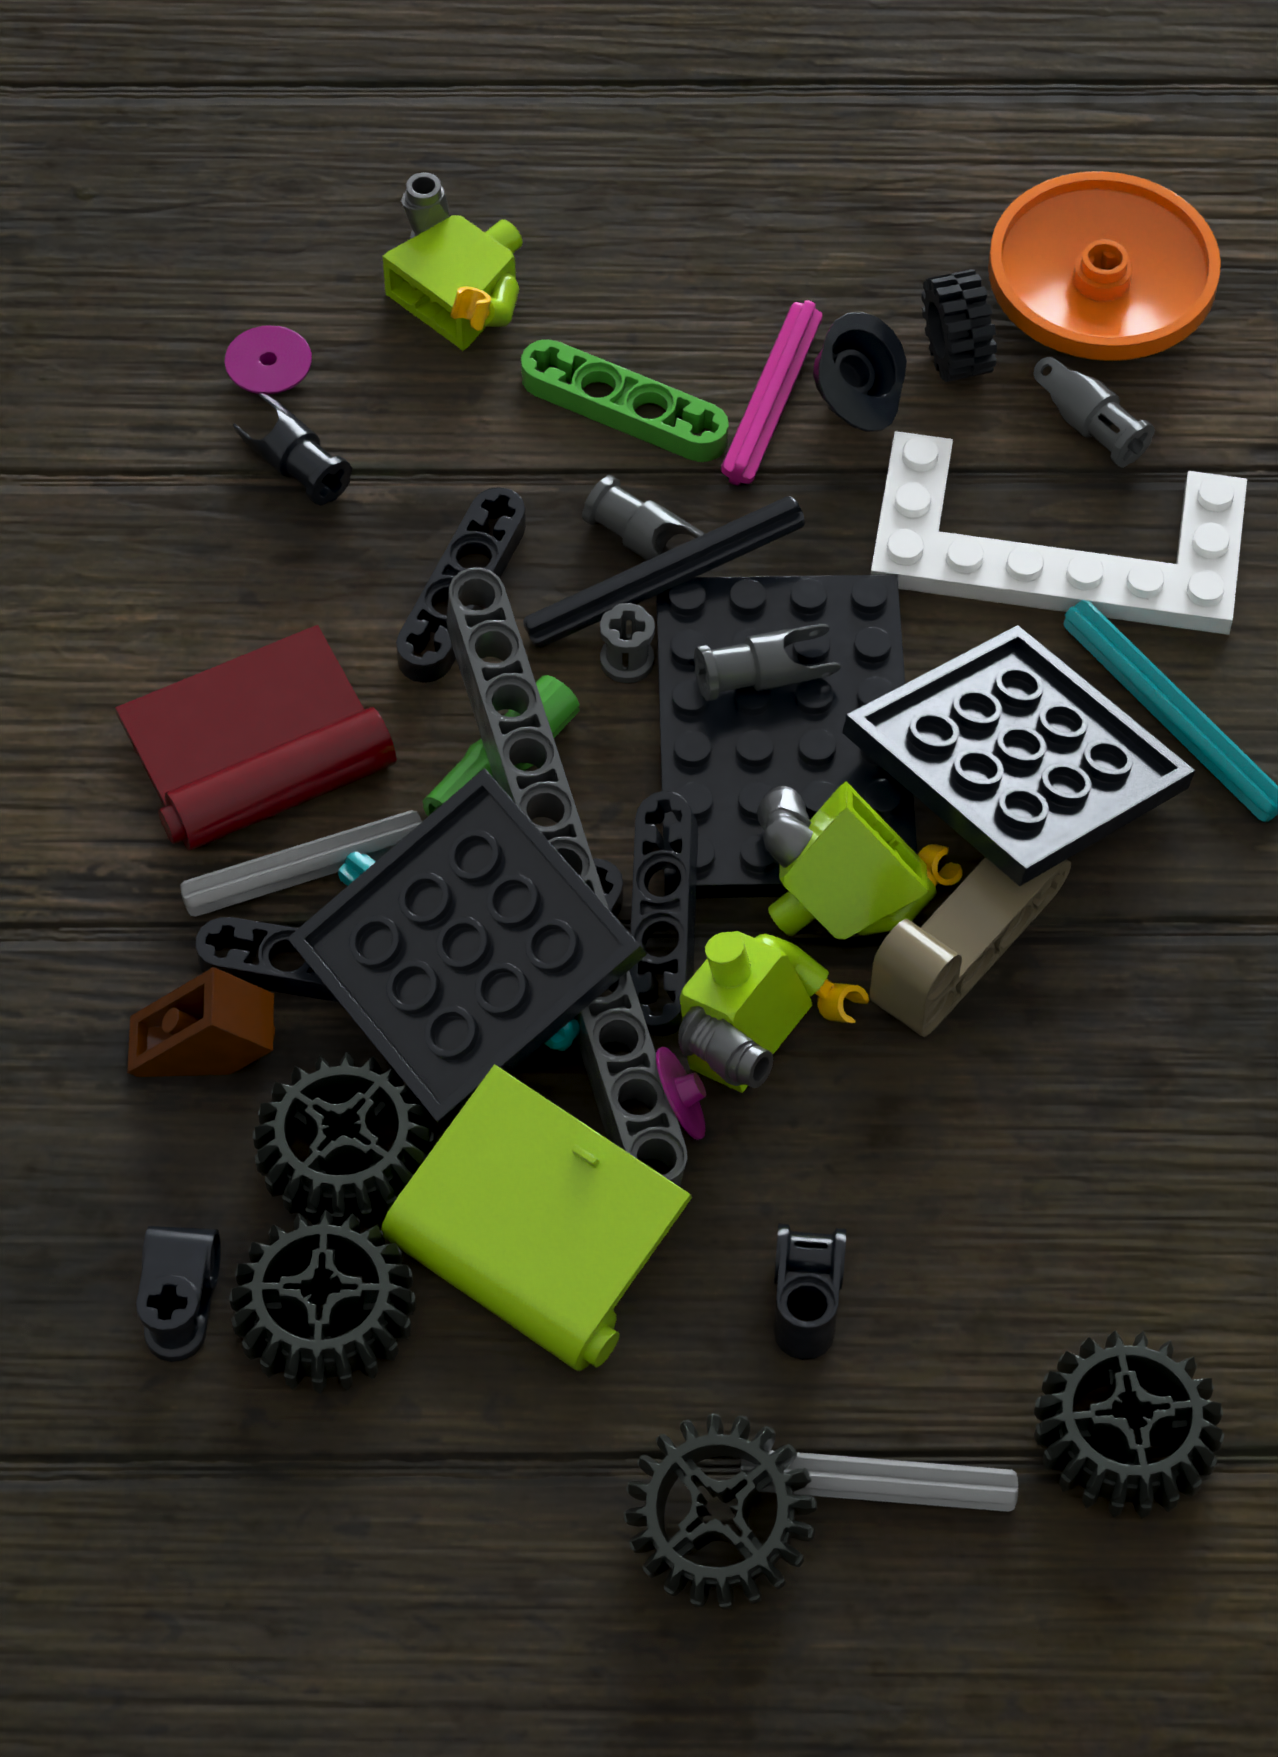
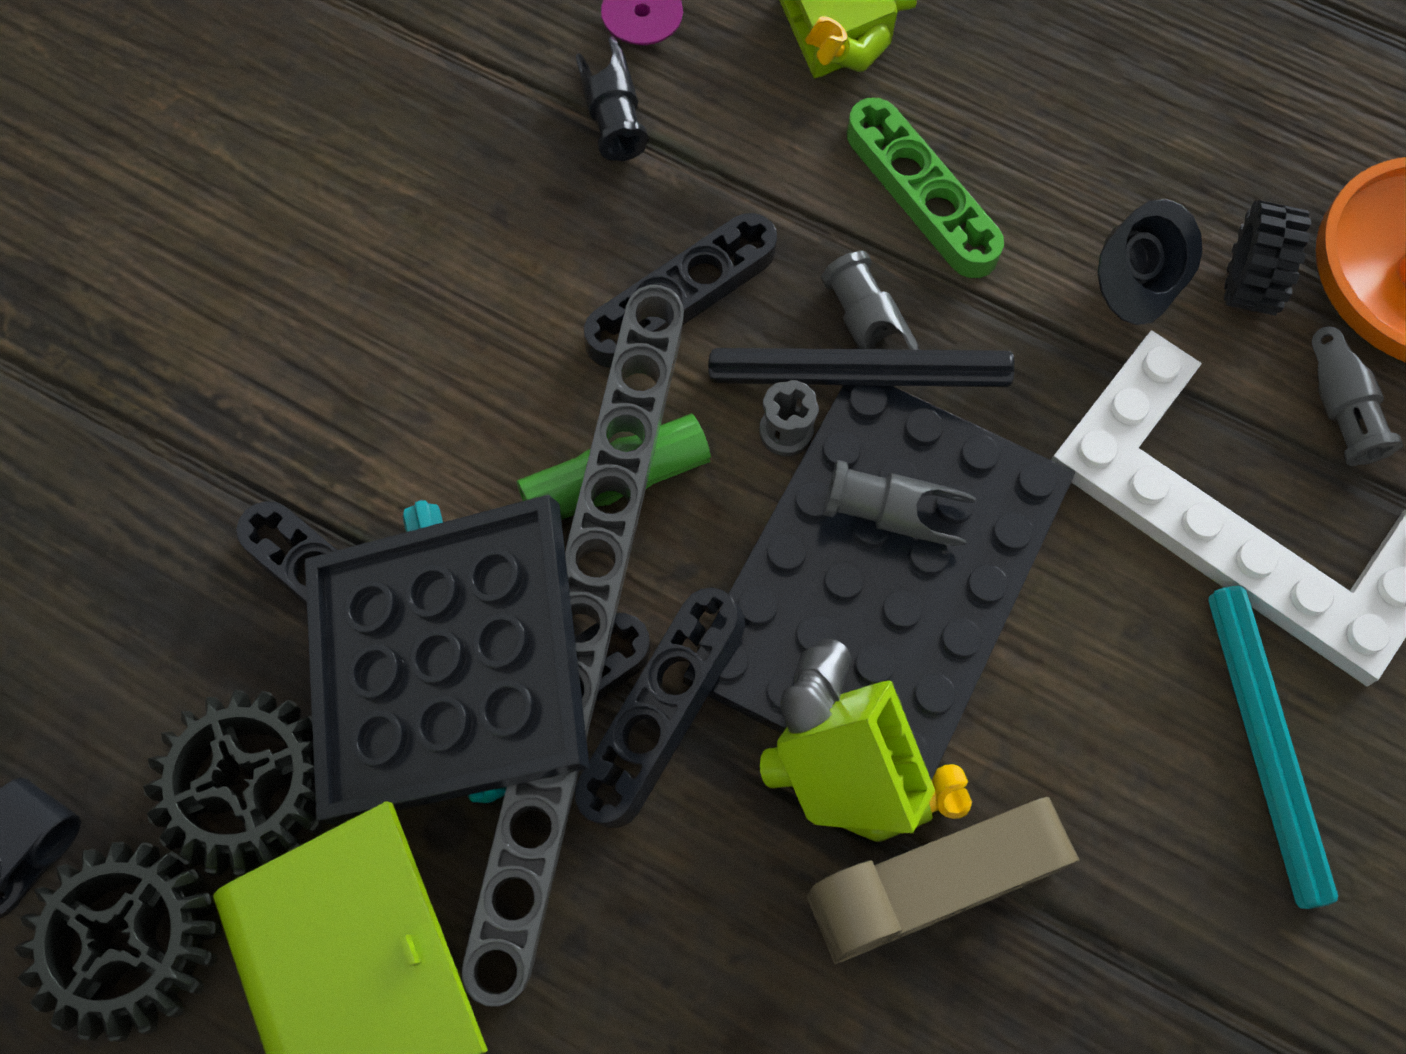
camera: 25 degrees right, 10 degrees up
dark red door [115,625,397,851] -> none
reddish brown slope [127,967,275,1077] -> none
light grey axle [180,810,422,917] -> none
magenta piece [656,1047,706,1140] -> none
lime torso [678,931,869,1093] -> none
dark pink axle [721,300,822,486] -> none
black plate [842,625,1195,886] -> none

